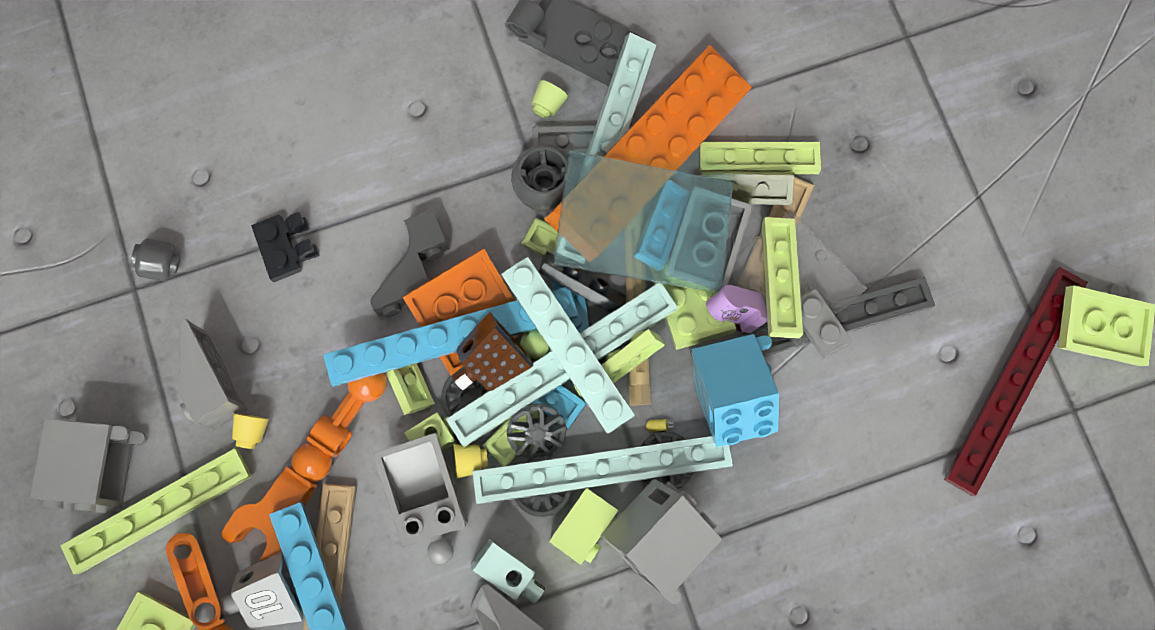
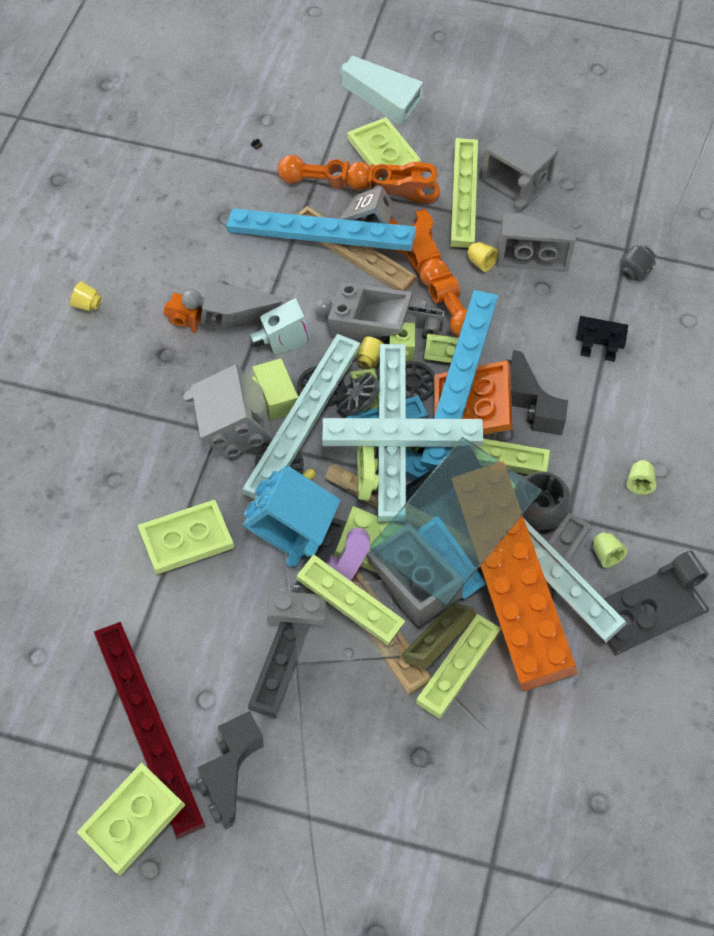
camera: 120 degrees right, 20 degrees down
reddish brown torso [451,312,534,391] -> none
none -> yellowish green plate [138,500,234,575]
none -> dark grey arch [195,711,264,830]
none -> light grey hips [404,299,445,337]
none -> yellowish green plate [471,439,550,474]
none -> yellowish green hat [626,460,657,495]

